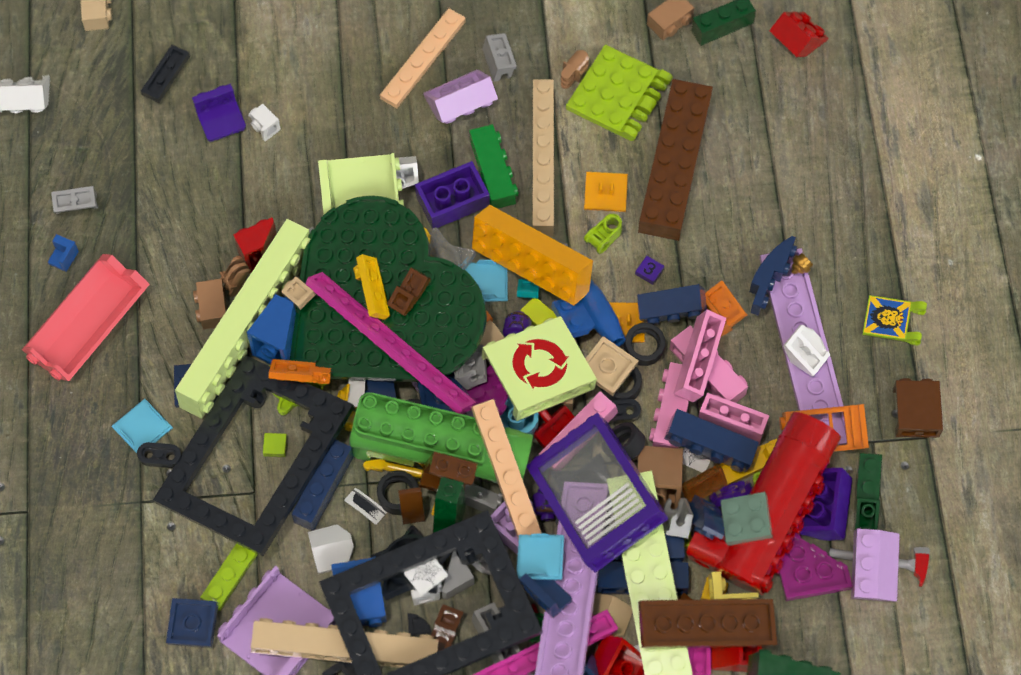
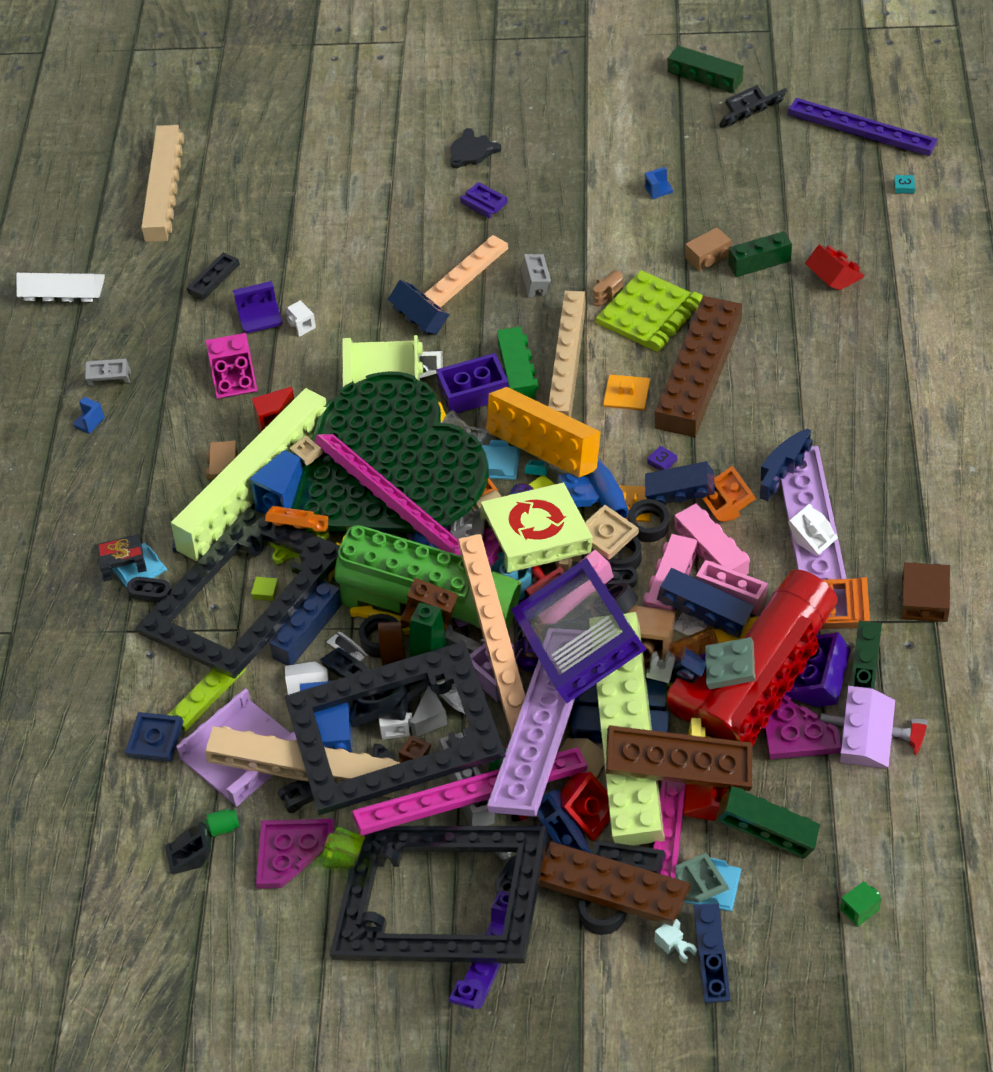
camera: 10 degrees right, 15 degrees down
coral panel [22,254,150,381] -> none
medium nougat arm [220,256,251,297] -> none
yellow hinge [353,254,390,320] -> none
reddish brown slope [387,268,431,316] -> none
white sticker [404,559,448,595] -> none
lavender slope [423,69,498,123] -> none
medium azure piece [517,534,564,580] -> none
dark blue panel [519,573,572,618] -> none
lime piece [584,214,622,254] -> none
bright pink brick [673,310,726,402] -> none
pearl gold plate [791,253,813,274] -> none
flag [863,295,927,346] -> none
none -> black flag [97,534,147,582]
none -> dark pink slope [206,333,257,399]
none -> black plate [320,647,369,678]
none -> dark blue brick [387,280,450,335]
none -> dark blue sticker [513,600,523,661]

